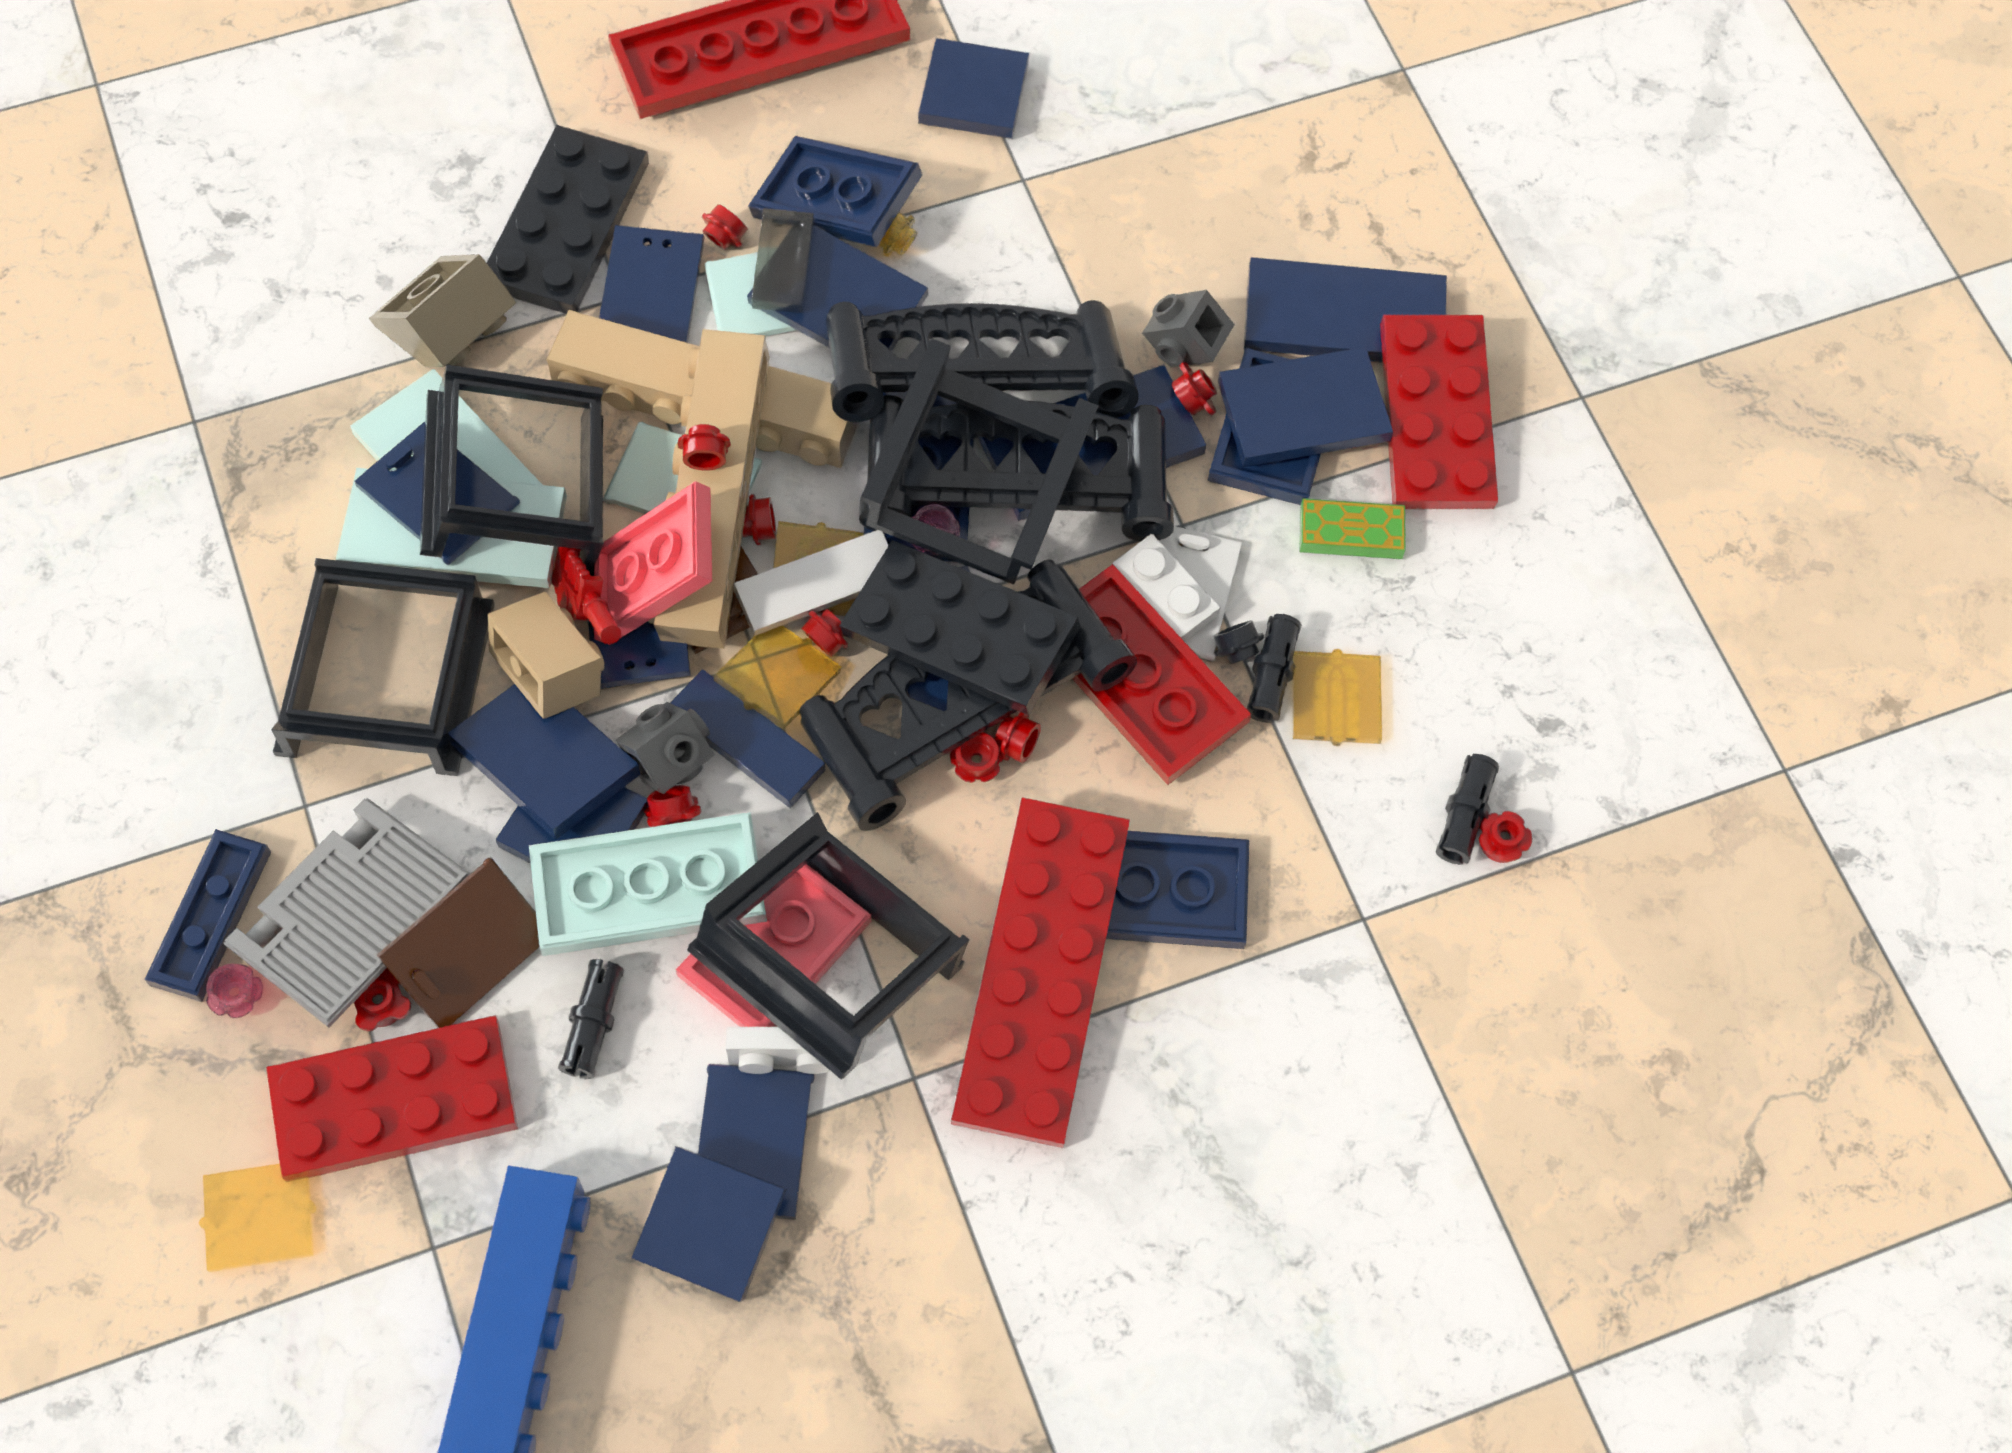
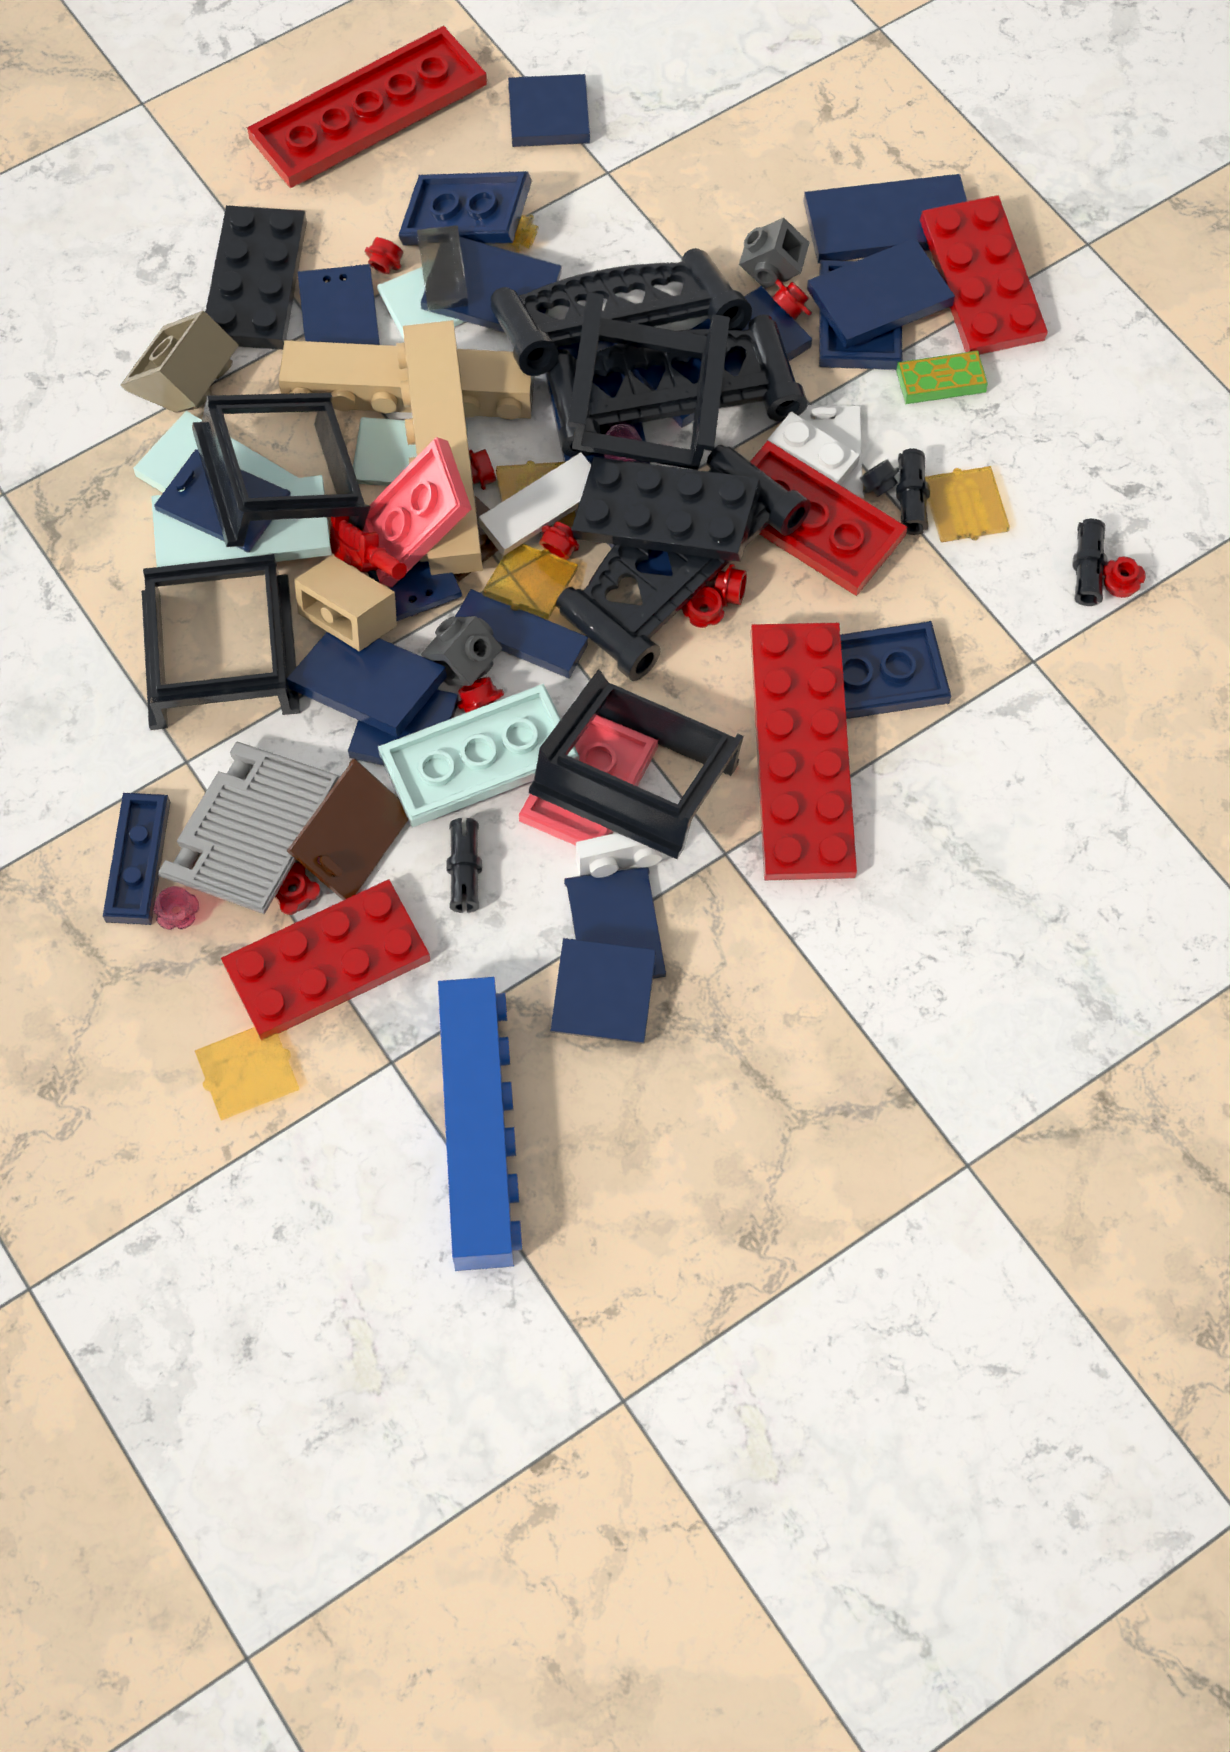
camera: 10 degrees left, 0 degrees up
red plate [677,424,731,471] -> none

